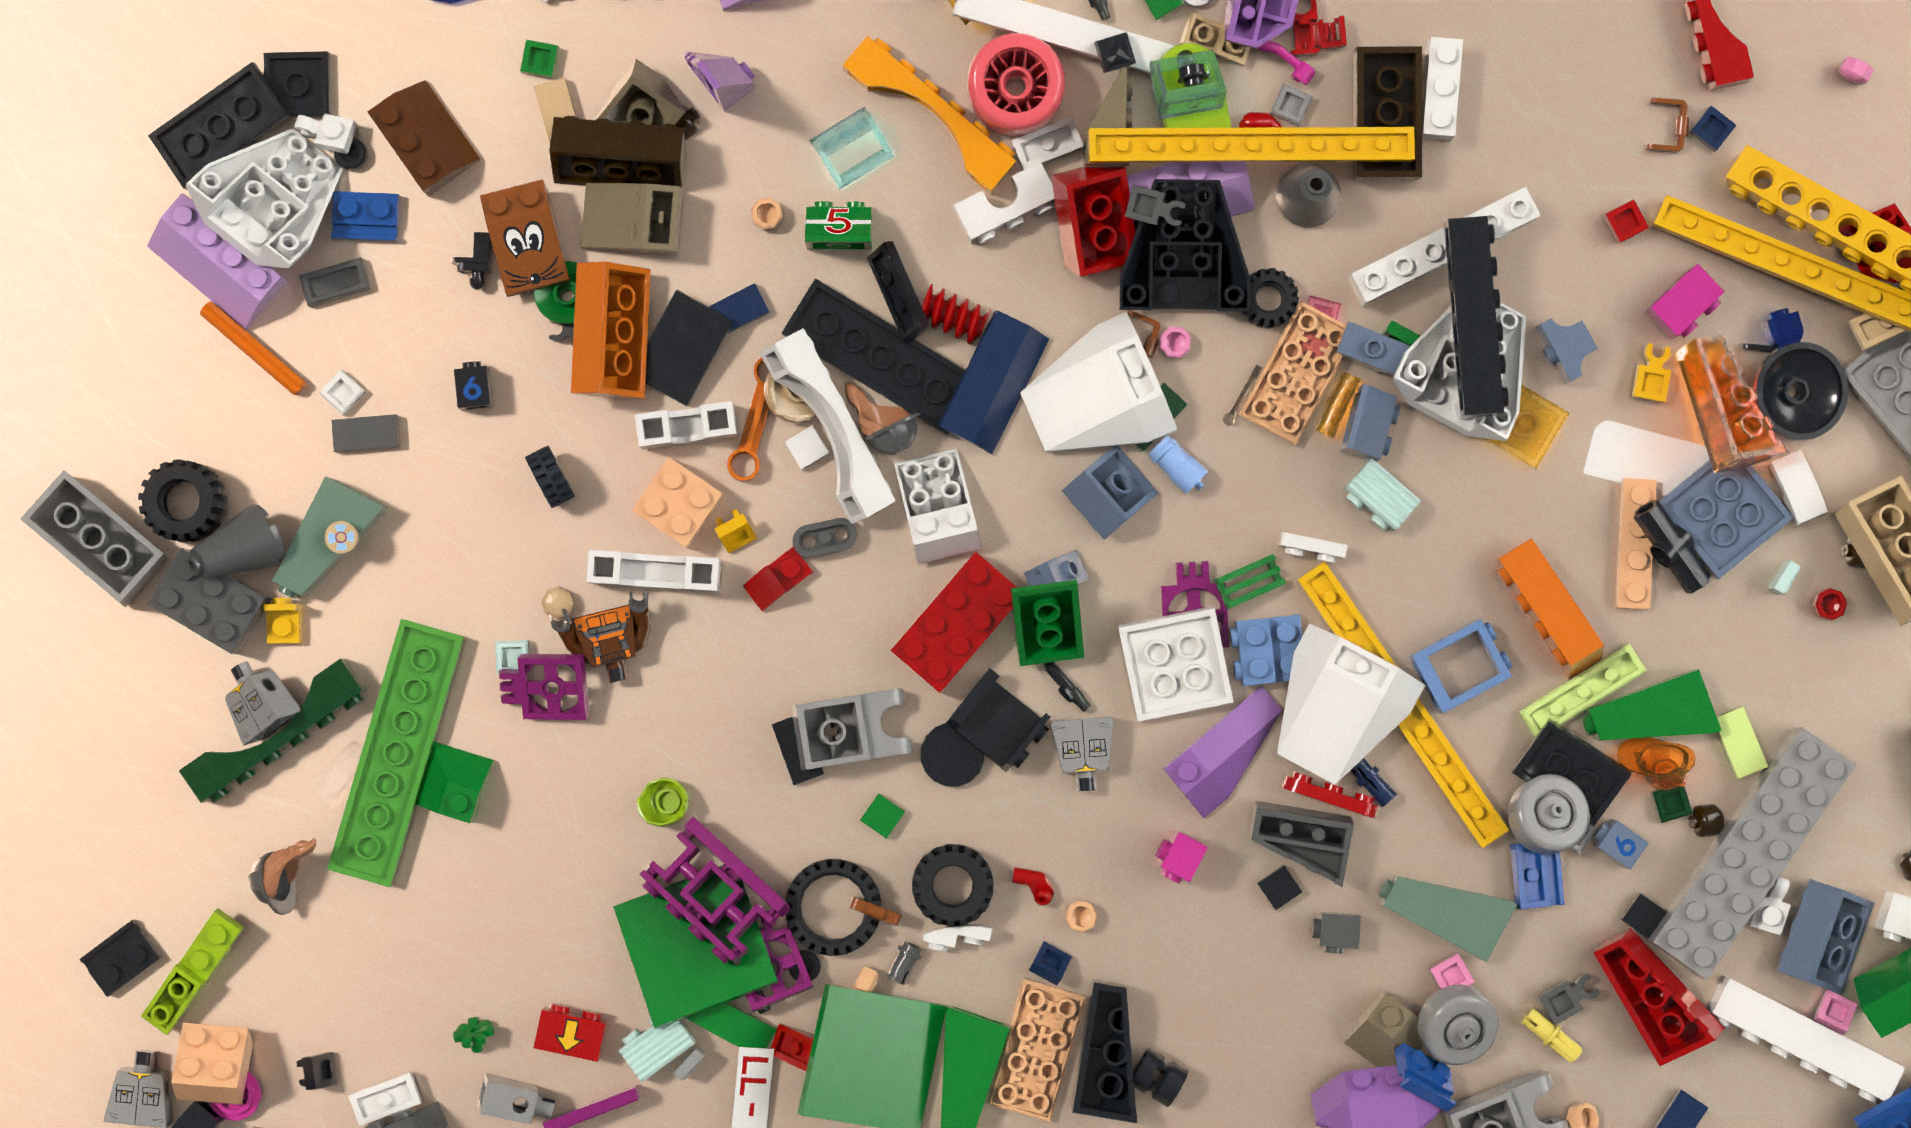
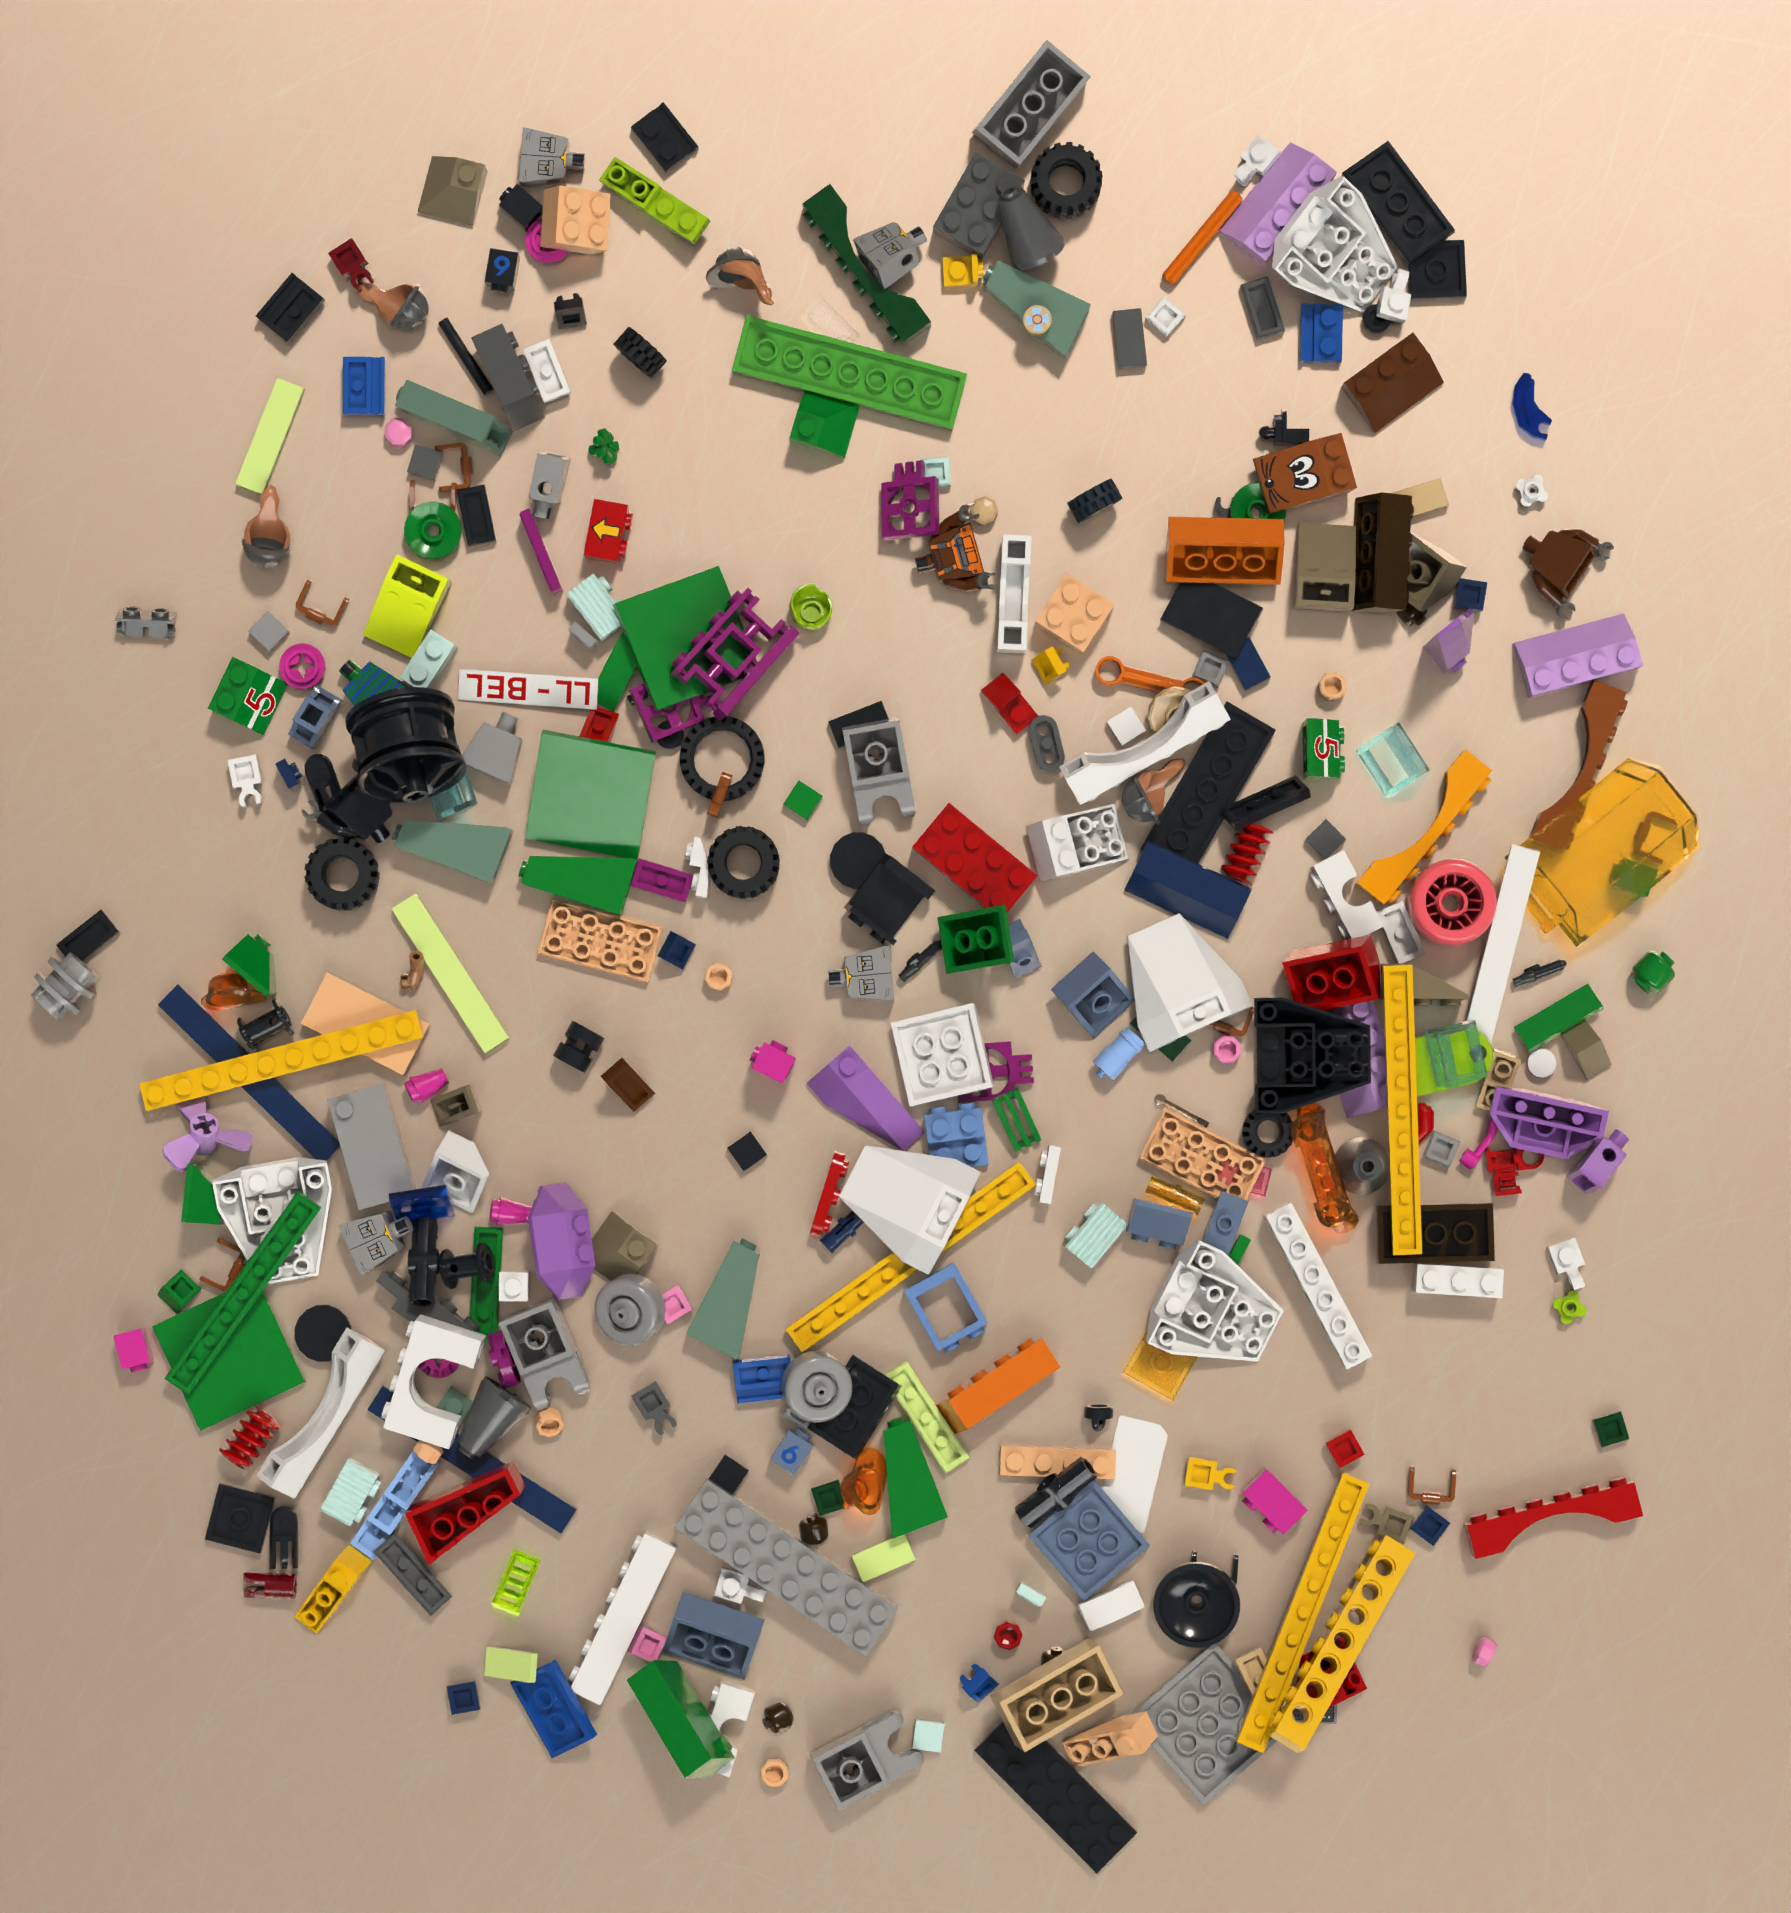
camera: 90 degrees right, 0 degrees up
black brick [454,361,494,411] -> none
green tile [520,39,559,79] -> none
white arch [635,401,738,449] -> none
light nougat tile [853,965,878,992] -> none
dark grey pin [886,941,922,985] -> none
red arm [1012,867,1054,906] -> none
black wedge [1071,979,1137,1123] -> none
black tile [1094,32,1136,73] -> none
dark grey plate [1125,185,1186,226] -> none
black plate [1177,64,1209,89] -> none
dark grey wedge [1249,801,1354,888] -> none
dark grey brick [1311,911,1361,954] -> none
blue plate [1394,1043,1456,1111] -> none
black brick [1444,216,1509,418] -> none
light yellow axle [1521,1007,1582,1063] -> none
sand blue brick [1535,318,1598,384] -> none
red wedge [1593,928,1725,1066] -> none
clear orange wedge [1676,334,1789,473] -> none
clear blue plate [1761,308,1804,348] -> none
none -> reddish brown tile [601,1058,655,1112]
none -> black tyre [613,327,667,378]
none -> magenta plate [631,858,693,903]
none -> blue tile [960,1664,999,1703]
none -> black tile [1084,1404,1113,1432]
none -> light grey tile [1192,650,1229,688]
none -> white plate [1234,135,1281,187]
none -> clear orange plate [1291,1103,1359,1234]
none -> dark grey tile [1305,819,1346,859]
none -> dark tan plate [1359,1504,1414,1544]
none -> dark blue plate [1454,578,1487,612]

